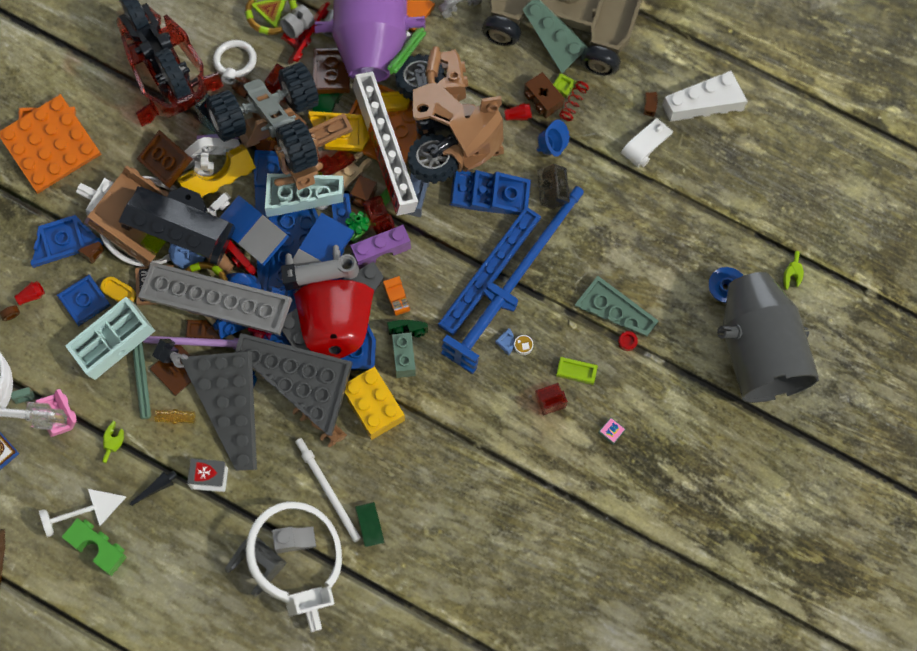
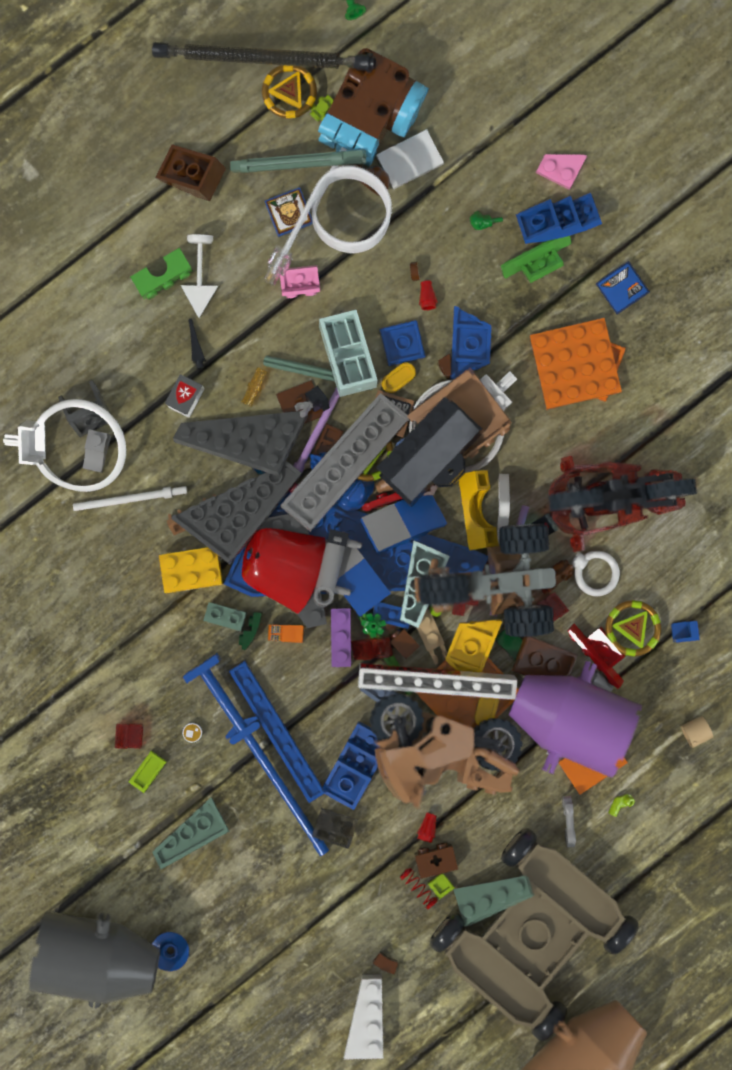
camera: 115 degrees right, 15 degrees up
sand green tile [11,387,35,404] -> none
lime hand [102,421,124,463] -> none
reddish brown tile [137,130,193,188] -> none
white plate [194,152,214,176] -> none
white plate [207,192,231,216] -> none
light grey wheel [280,5,315,39] -> none
medium nougat plate [308,113,353,148] -> none
clear red slope [318,150,356,175] -> none
dark green slope [355,502,385,547] -> none
bright green axle [387,28,426,74] -> none
medium blue tile [495,328,514,355] -> none
blue piece [536,120,570,157] -> none
tile [598,417,626,445] -> none
red tile [618,331,638,351] -> none
white door [621,118,673,168] -> none
lime hand [783,251,804,290] -> none

